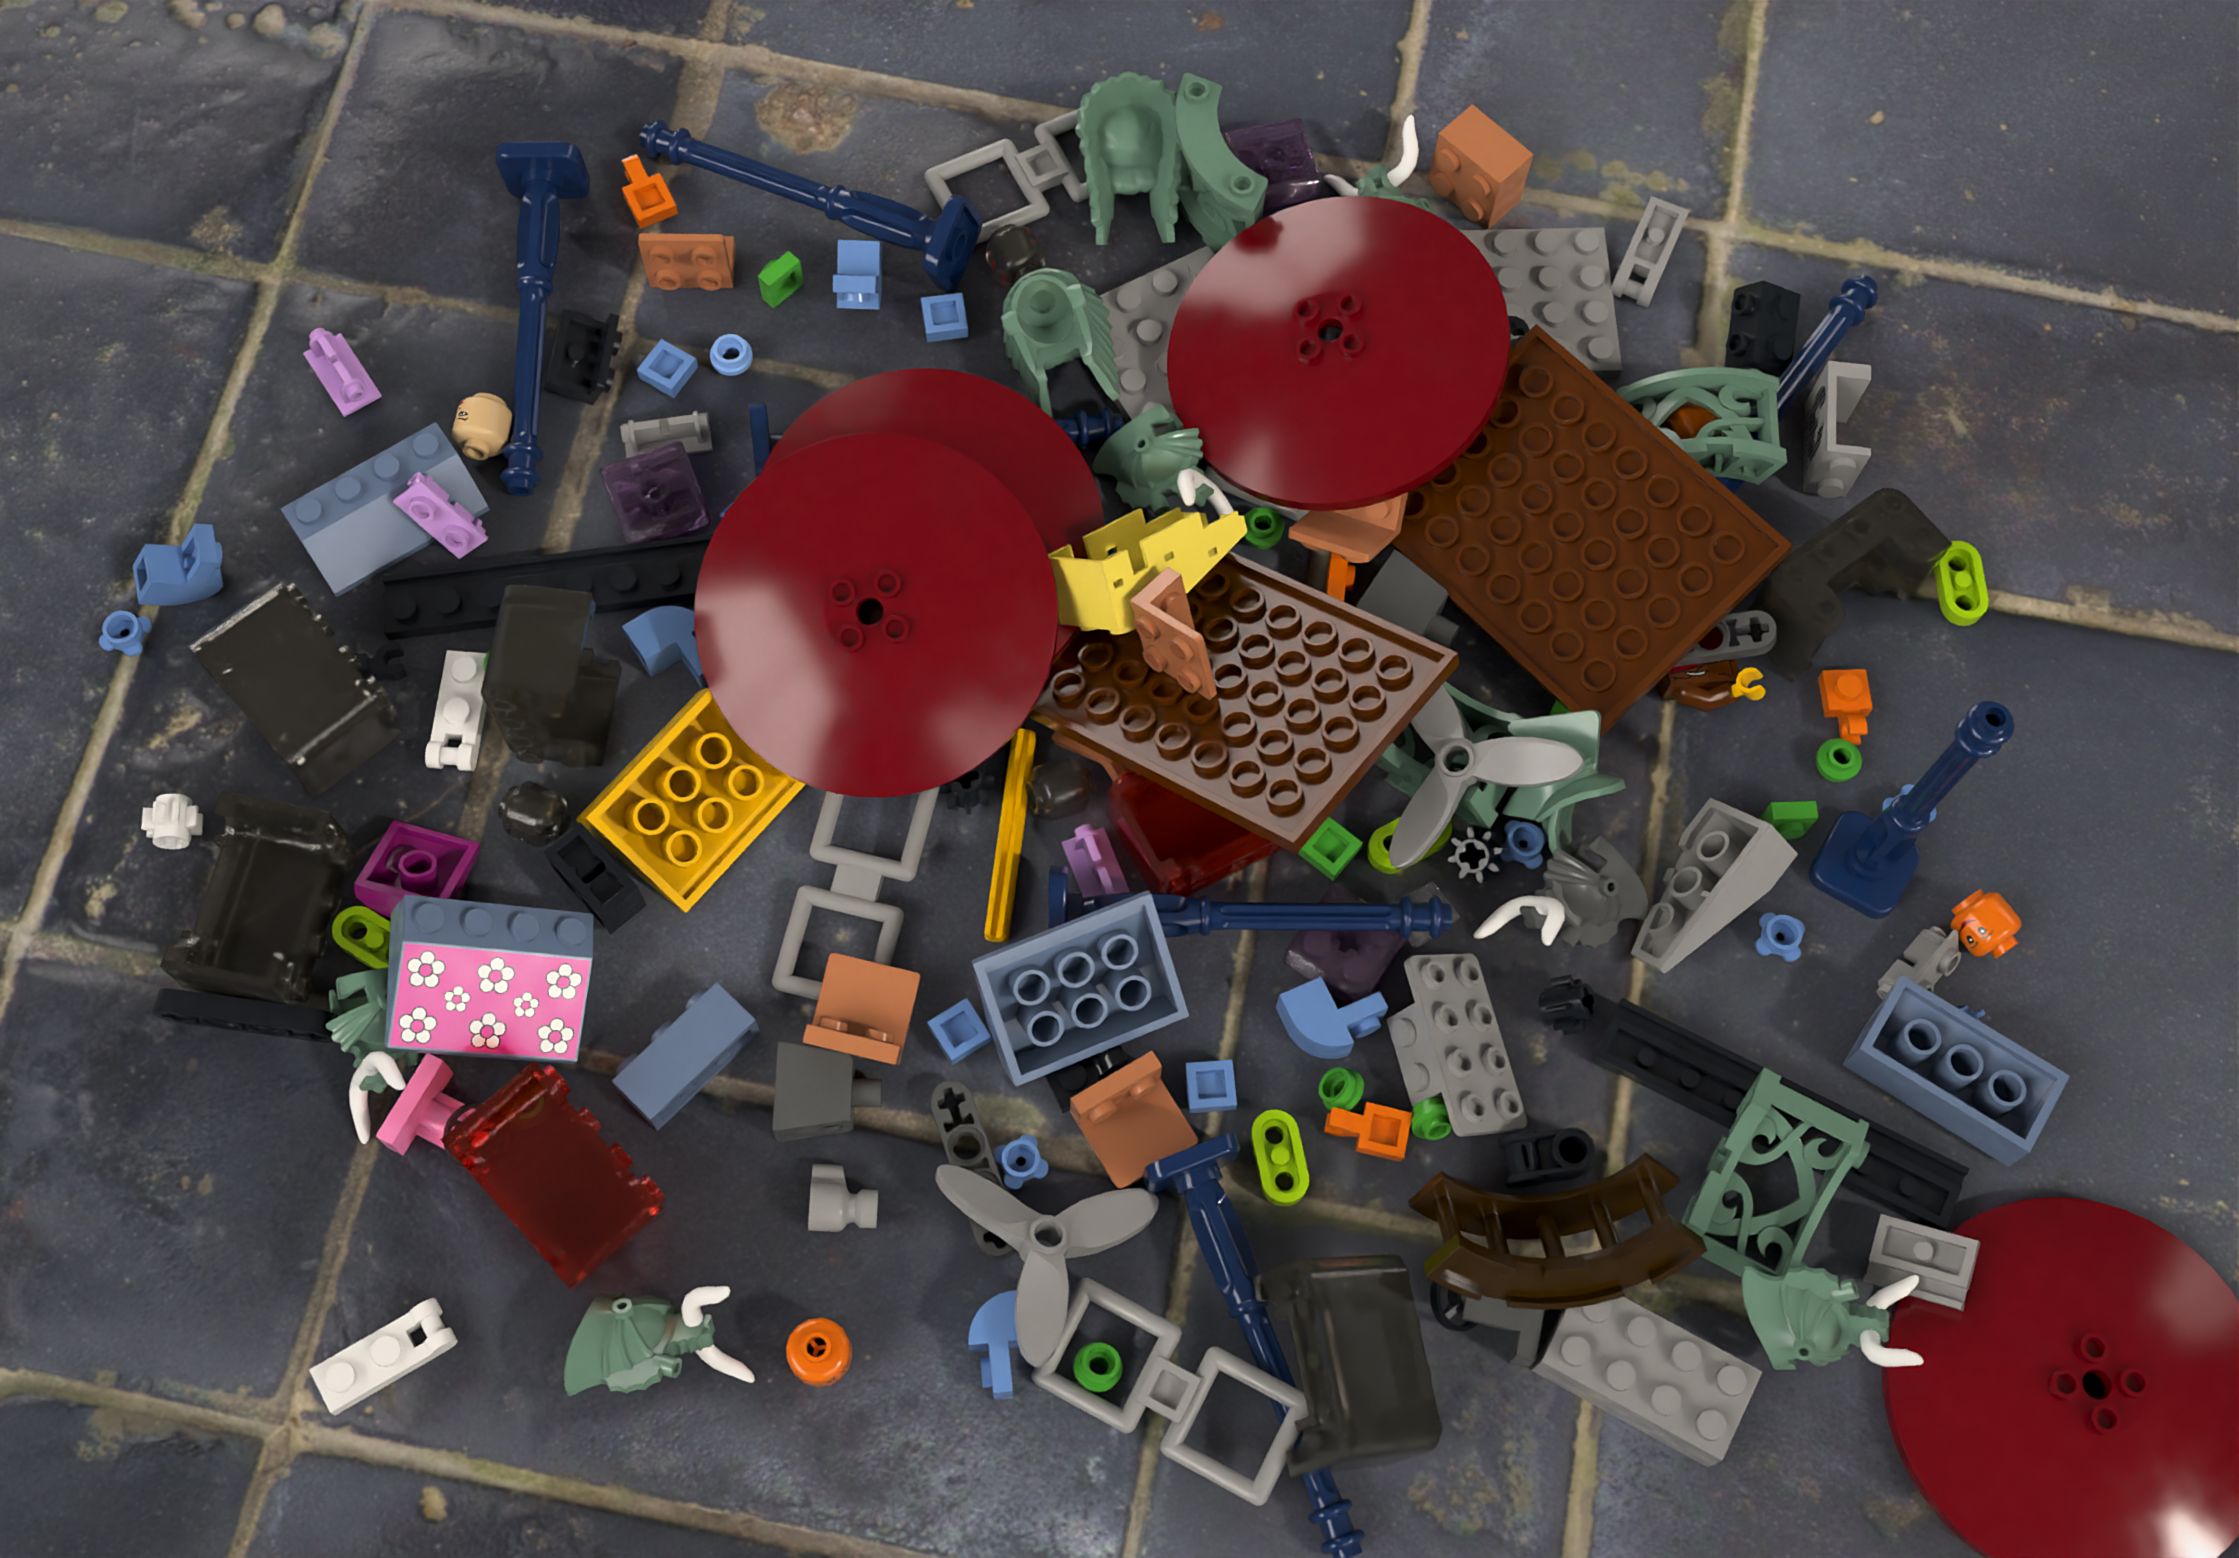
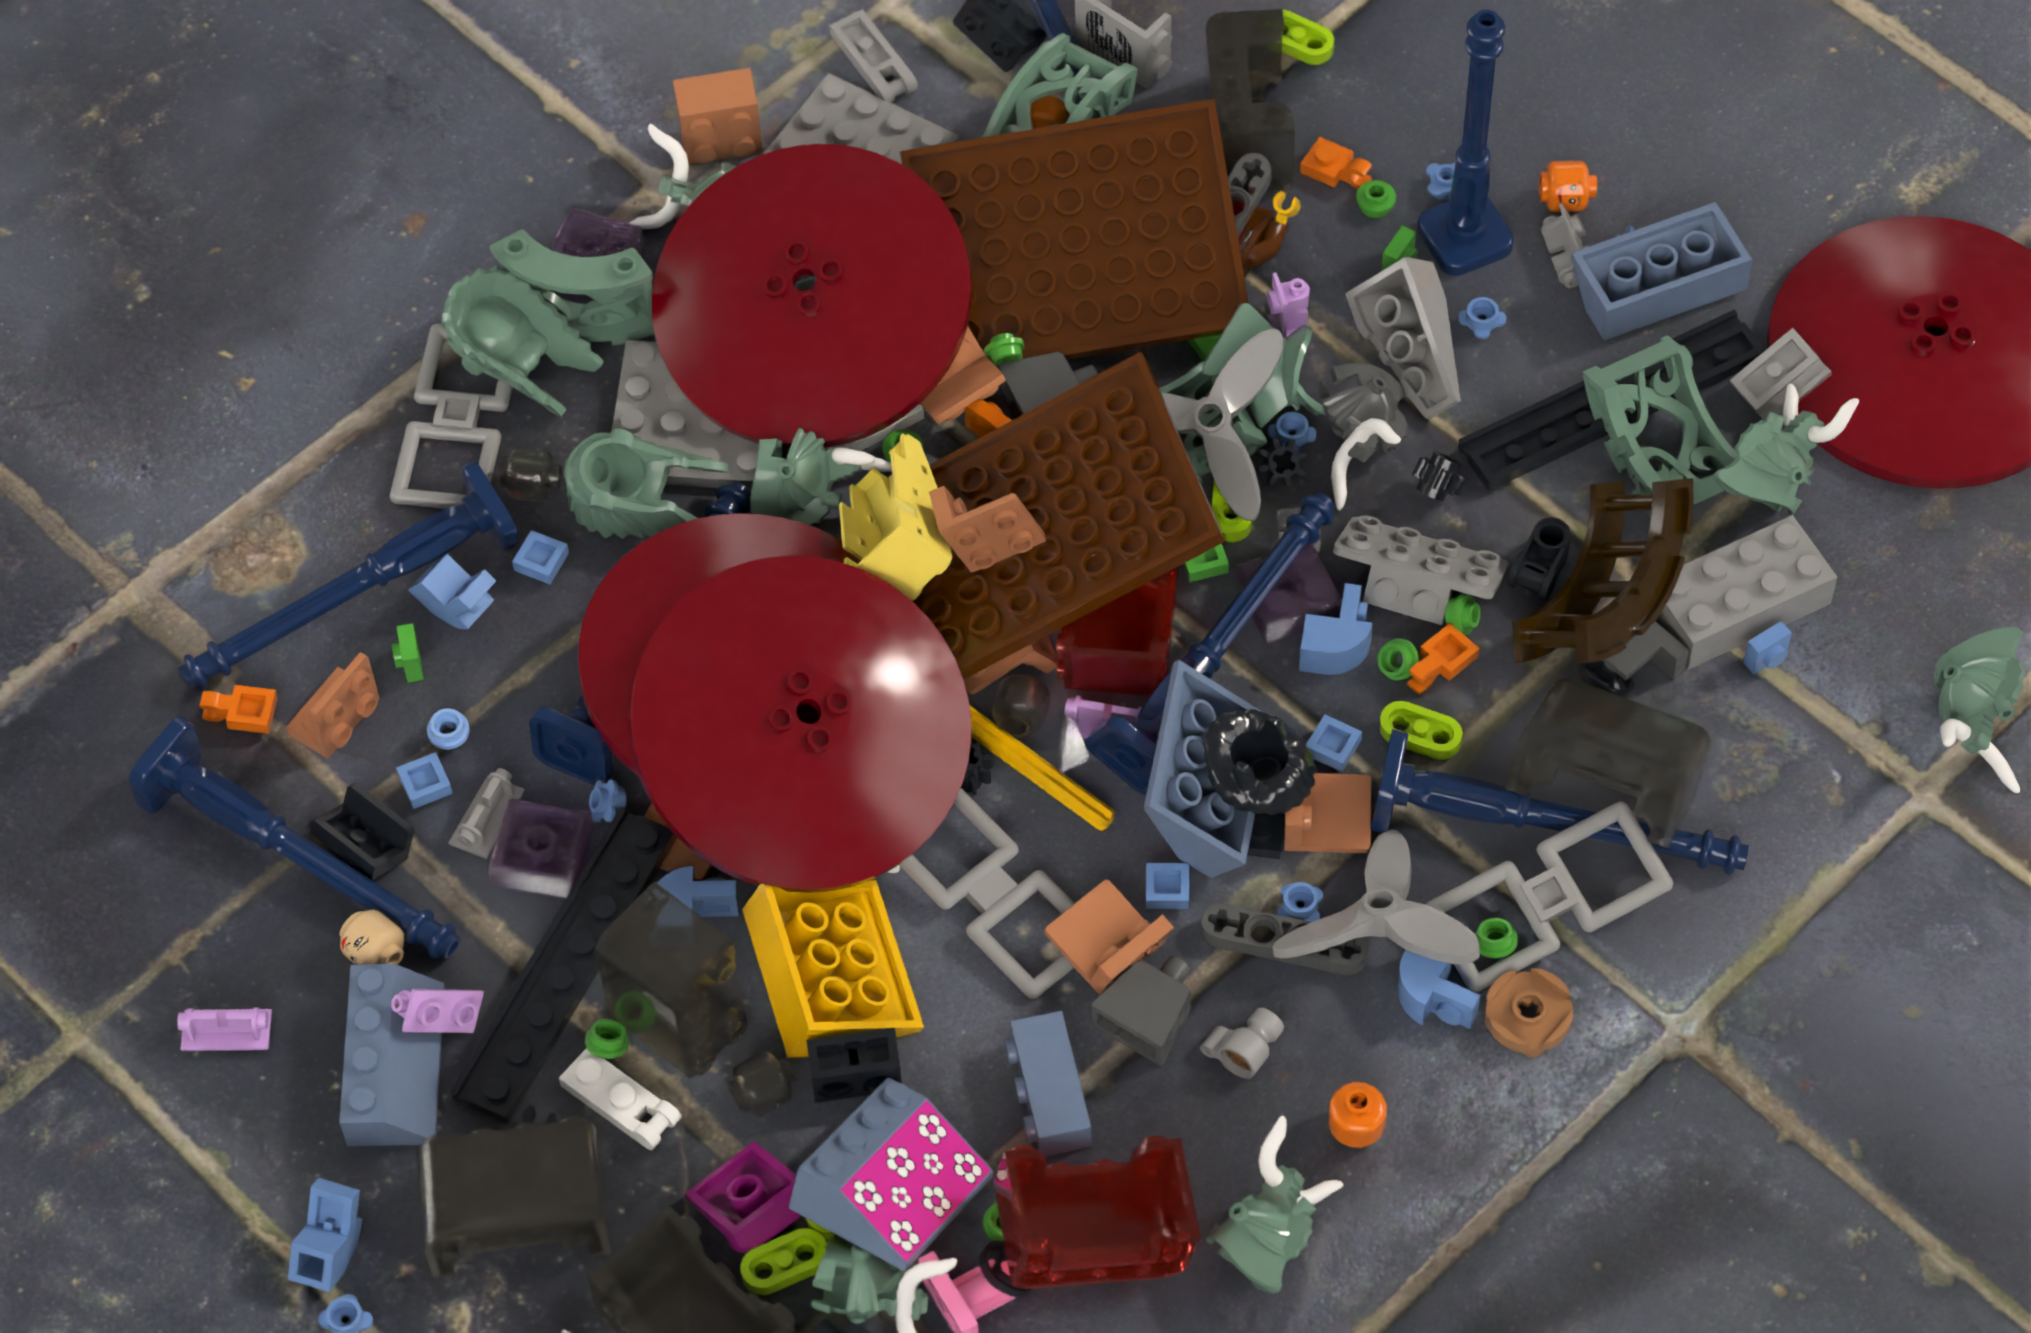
camera: 50 degrees left, 10 degrees down
none -> bright green plate [984,333,1025,367]
none -> clear slope [1056,715,1090,772]
none -> black piece [1203,709,1316,815]
none -> lavender hinge [1266,273,1310,338]
none -> medium nougat plate [1484,968,1573,1058]
none -> medium blue plate [1743,621,1792,675]

